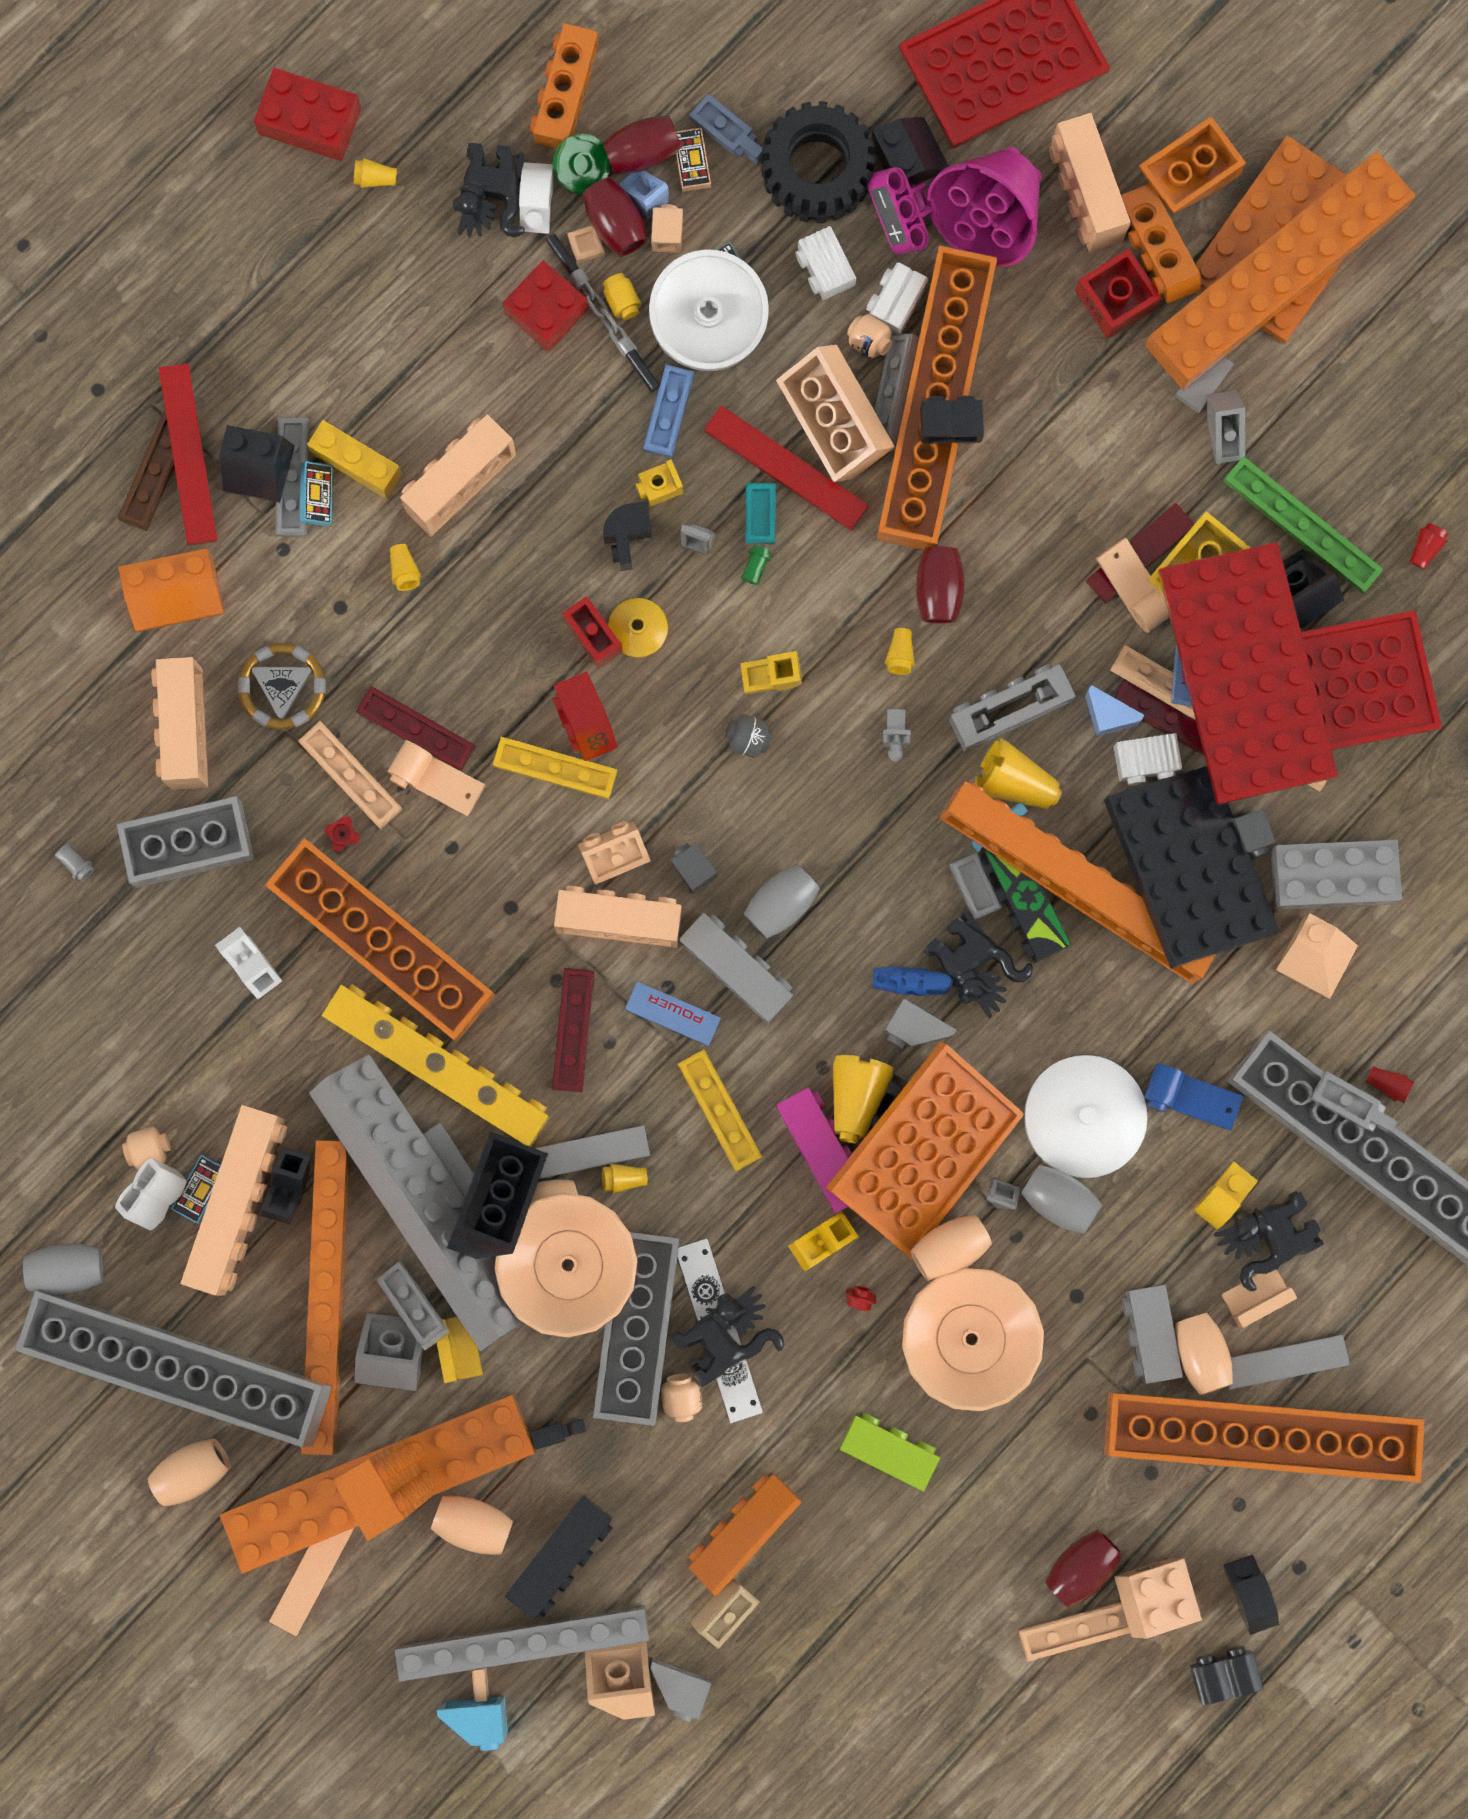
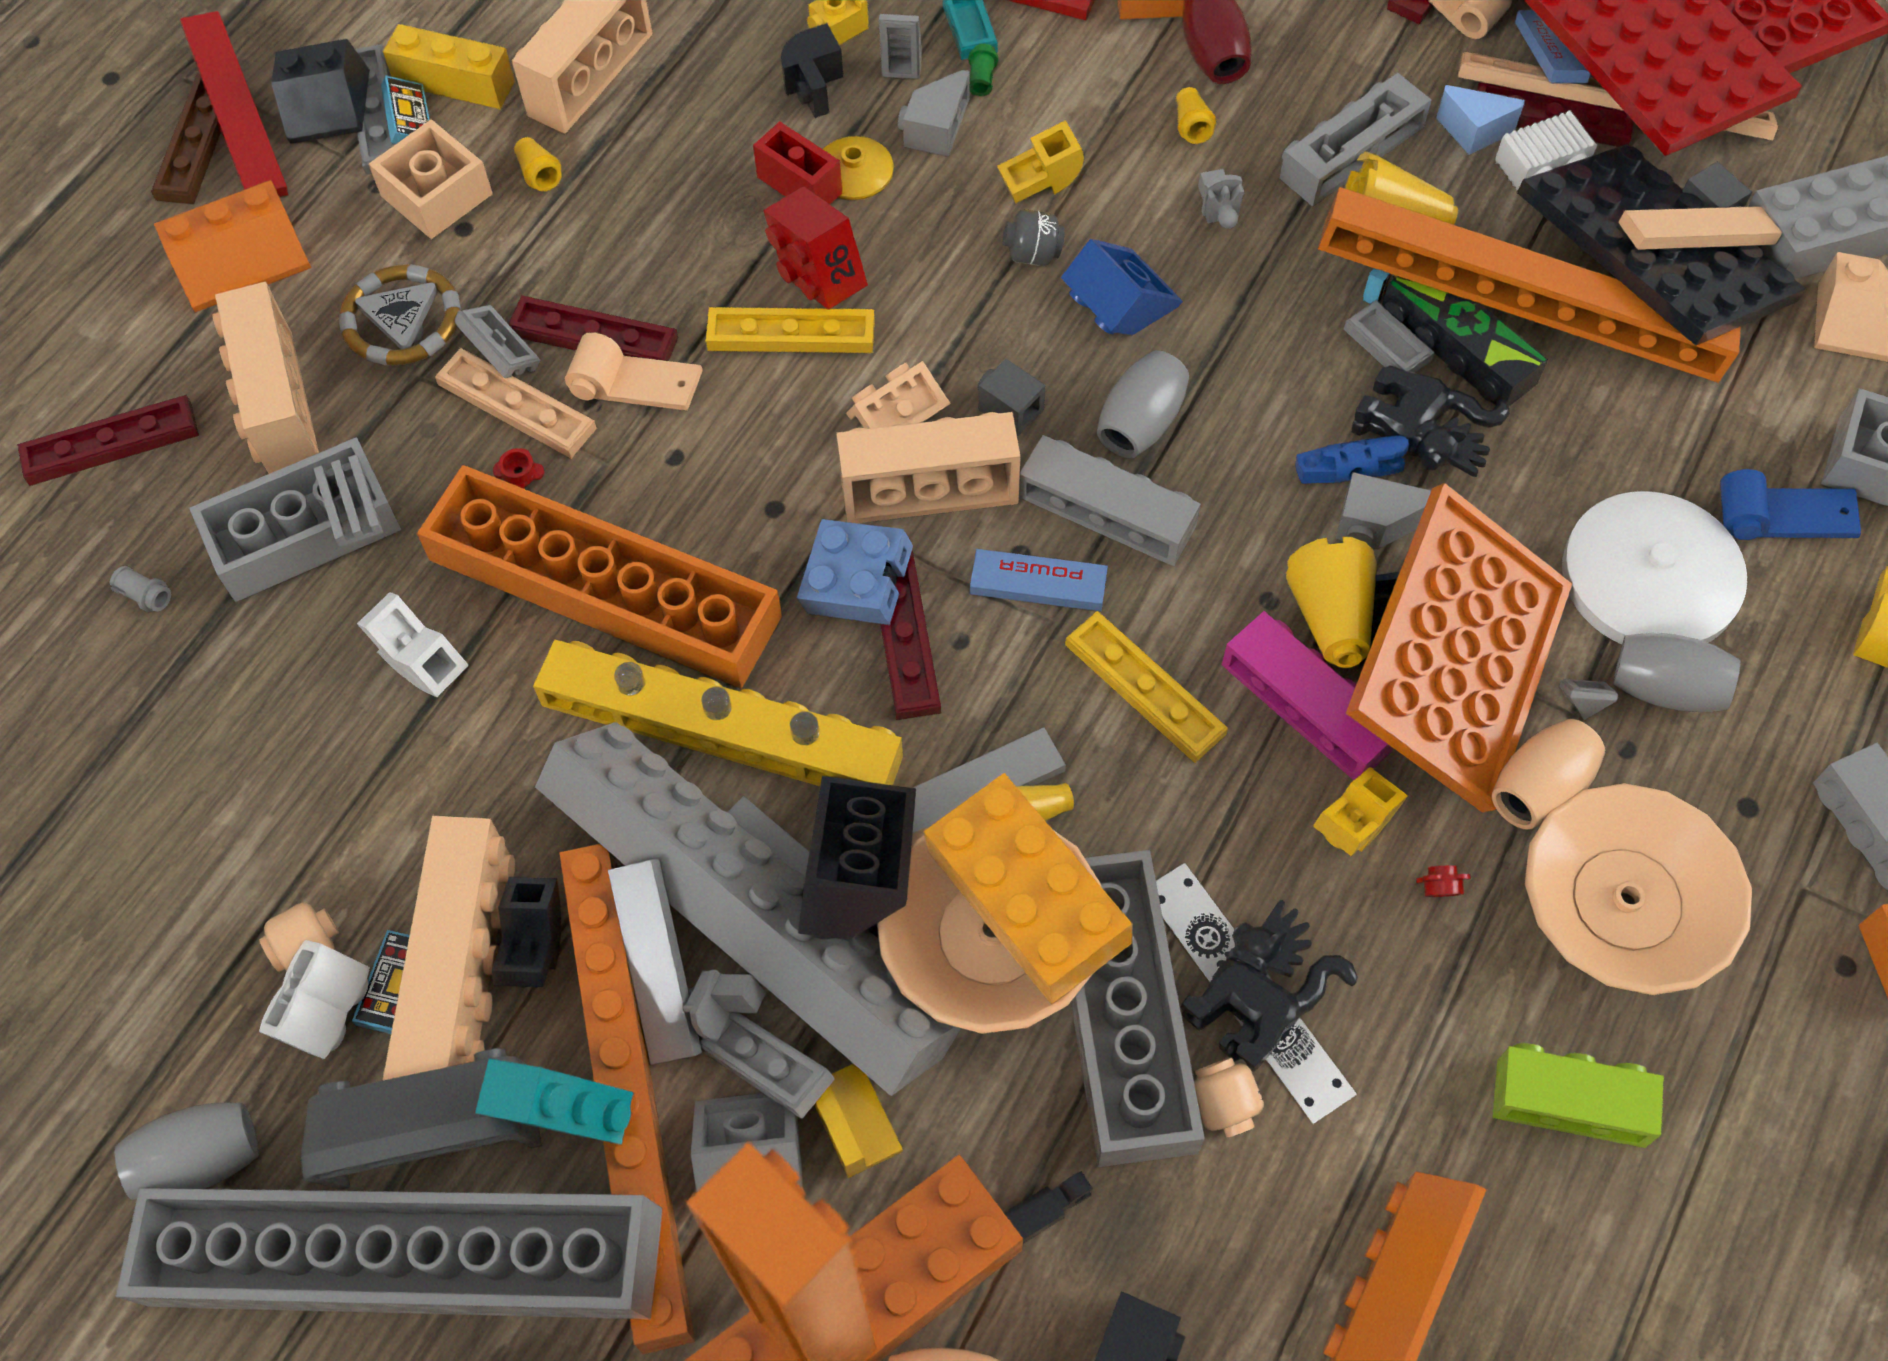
camera: 10 degrees left, 20 degrees down
none -> dark red tile [17,395,199,486]
none -> dark grey windscreen [301,1048,542,1189]
none -> light grey tile [313,454,383,547]
none -> light nougat brick [368,119,493,239]
none -> light grey tile [454,305,541,378]
none -> teal brick [475,1058,633,1144]
none -> tile [608,858,702,1065]
none -> light grey piece [683,970,766,1039]
none -> medium blue piece [797,519,913,625]
none -> light grey slope [898,70,970,156]
none -> light orange brick [923,773,1132,1005]
none -> blue slope [1061,239,1183,335]
none -> light nougat tile [1619,206,1782,250]

